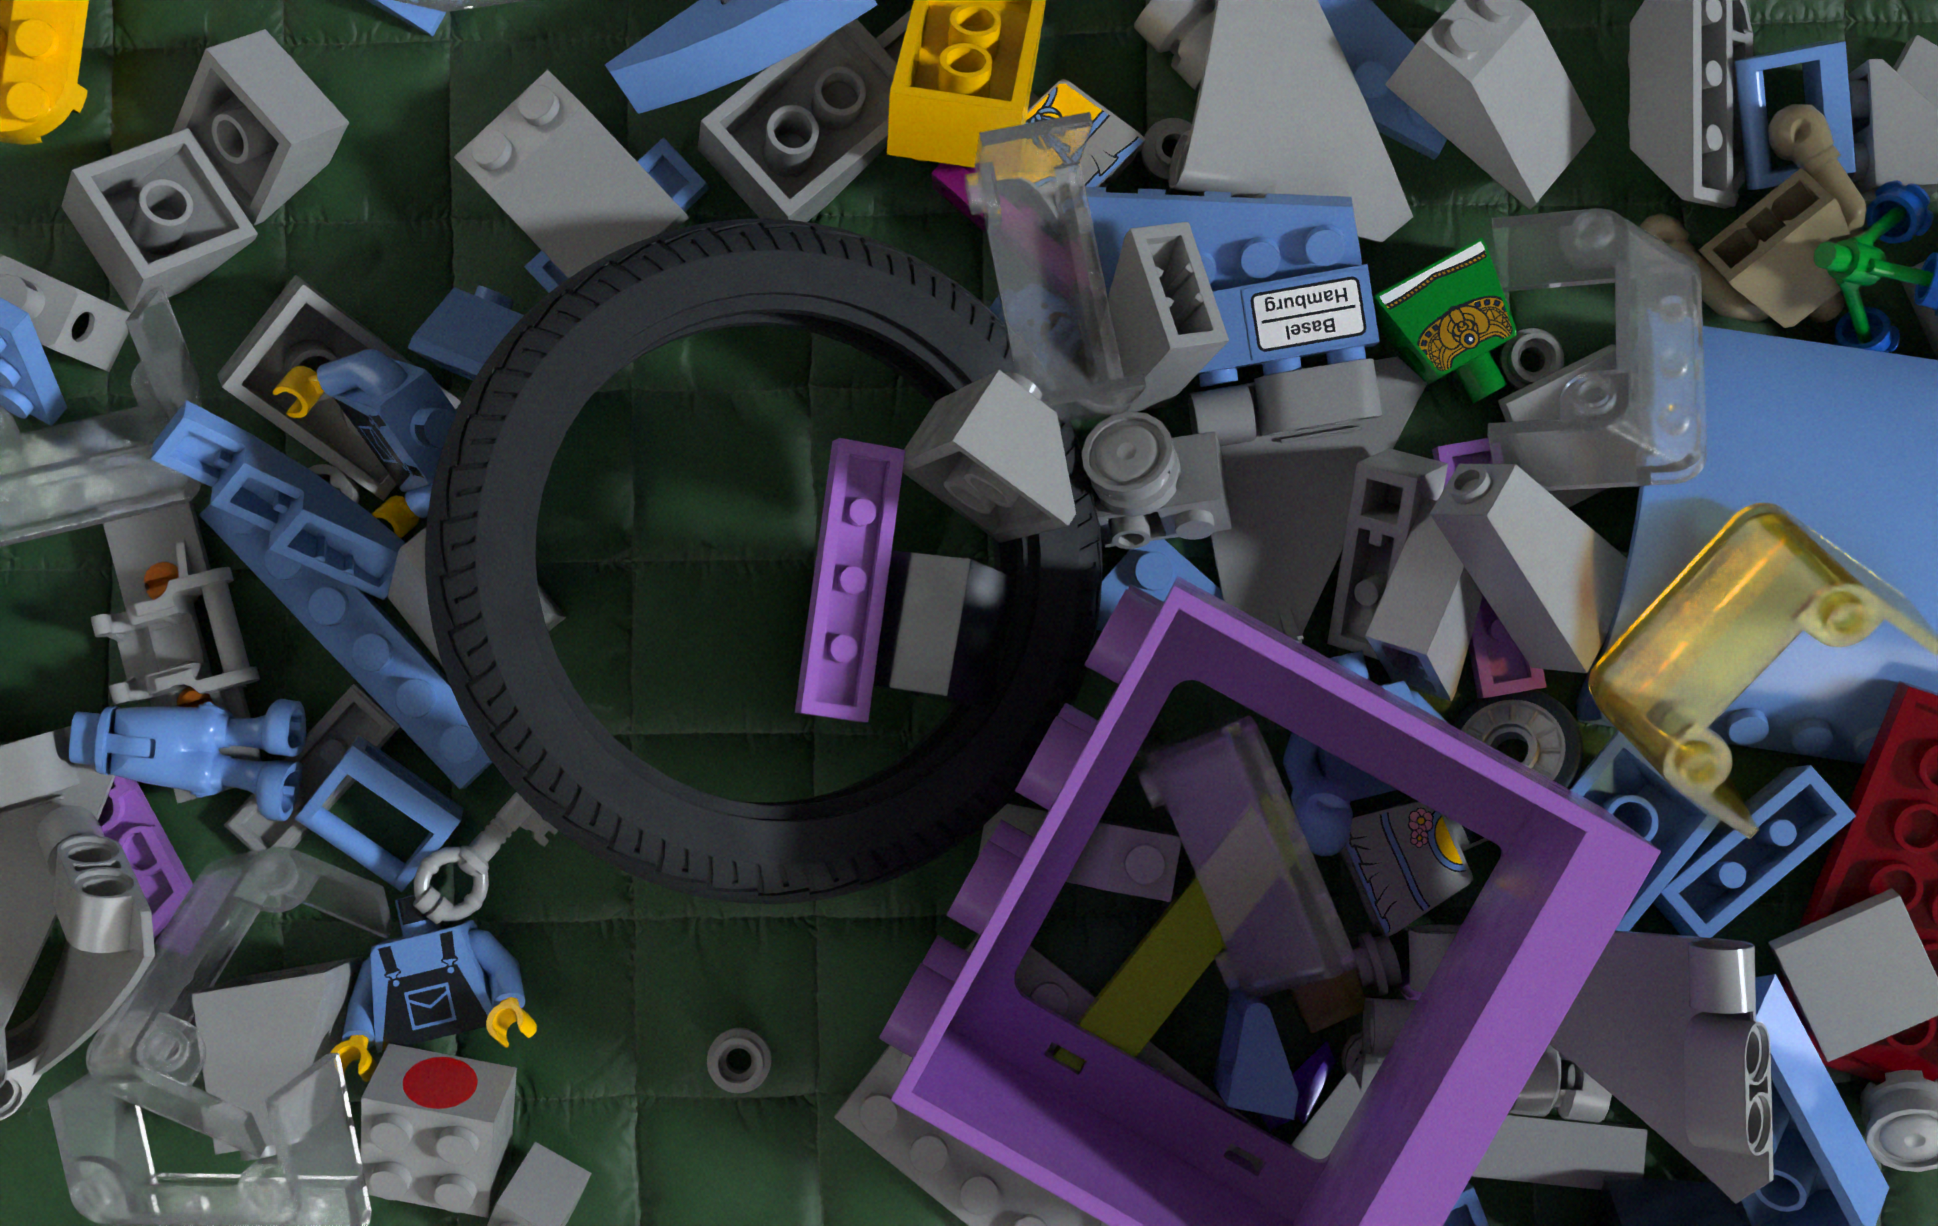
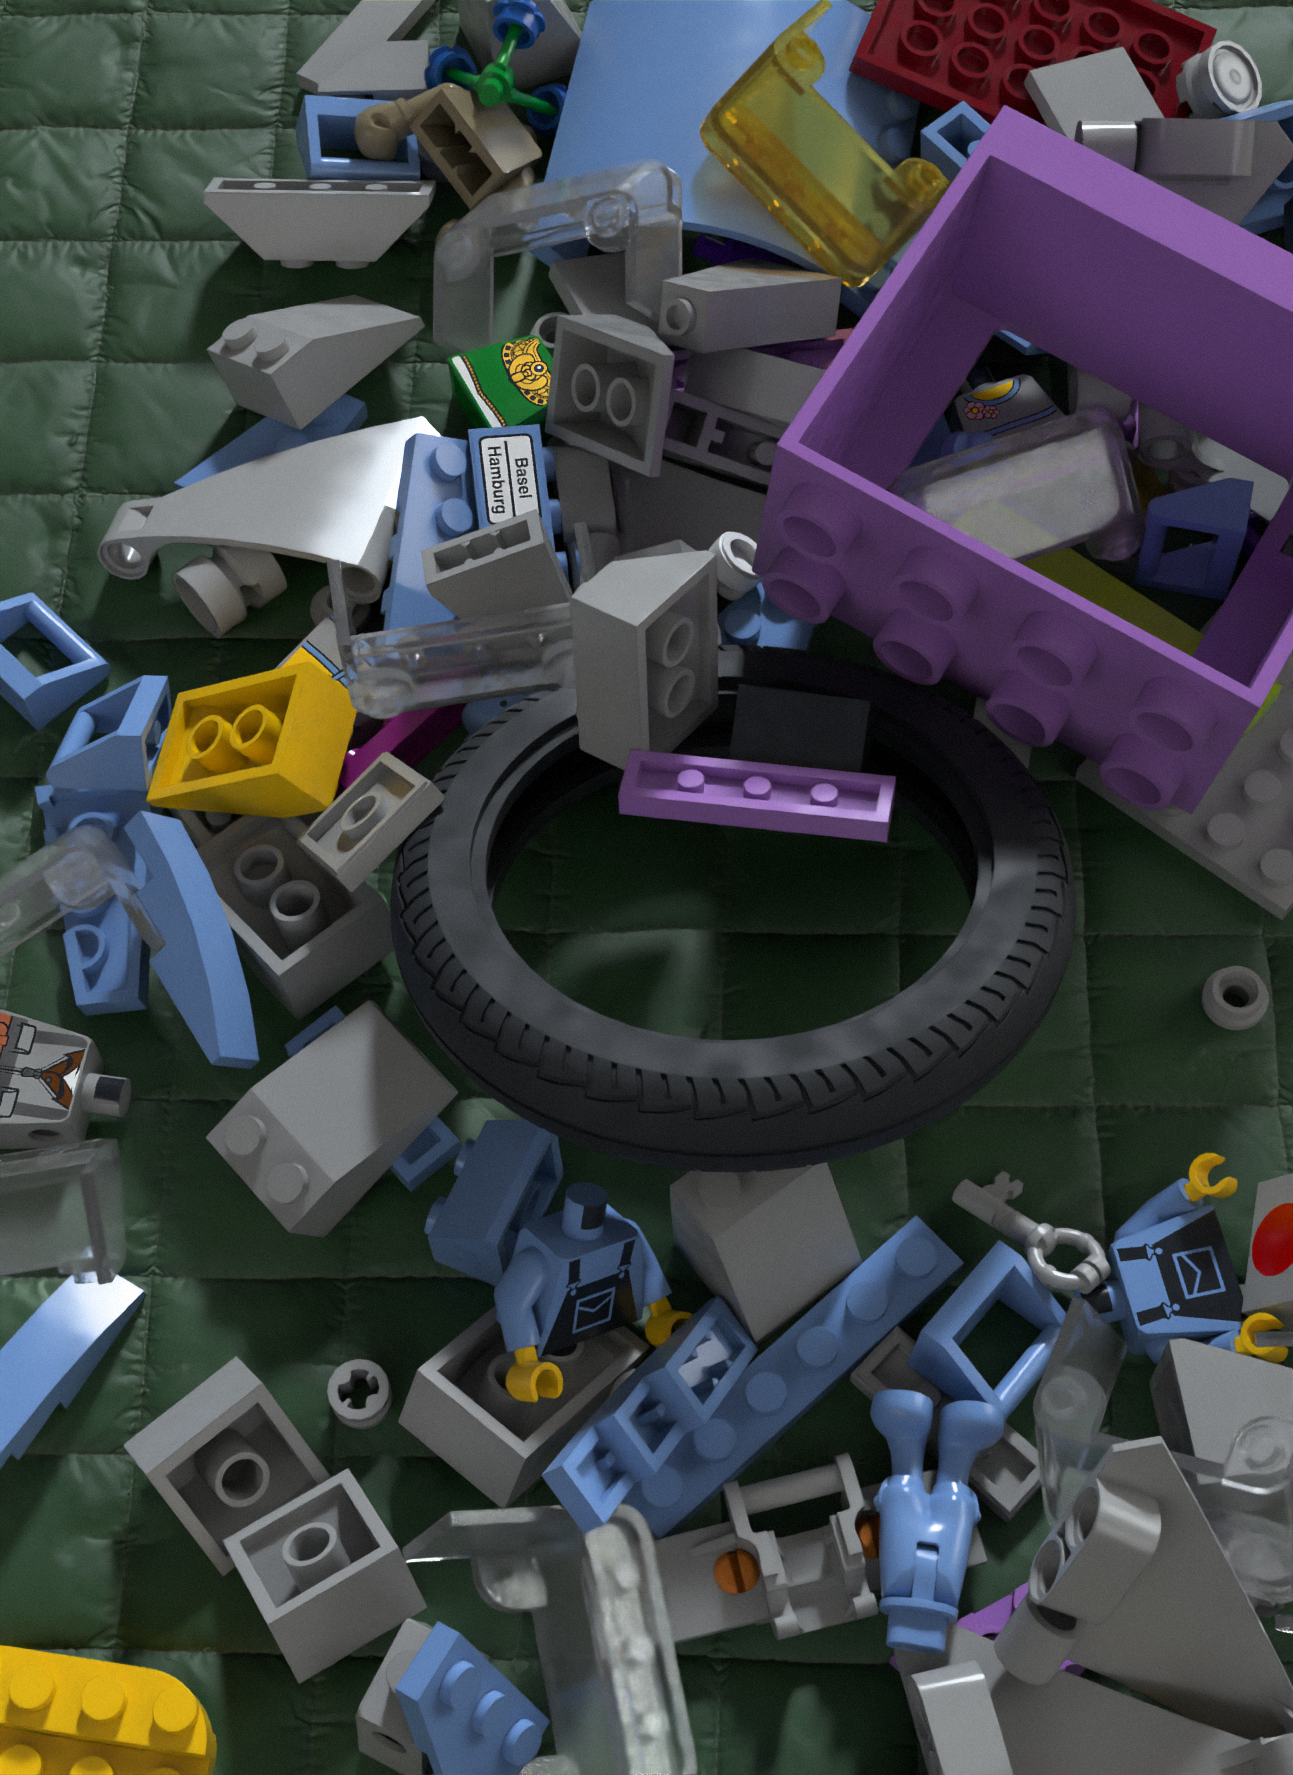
camera: 90 degrees left, 25 degrees down
none -> light grey tile [295,752,446,892]
none -> light grey bush [327,1359,393,1429]
none -> light grey slope [545,314,675,477]
none -> white tile [708,531,763,601]

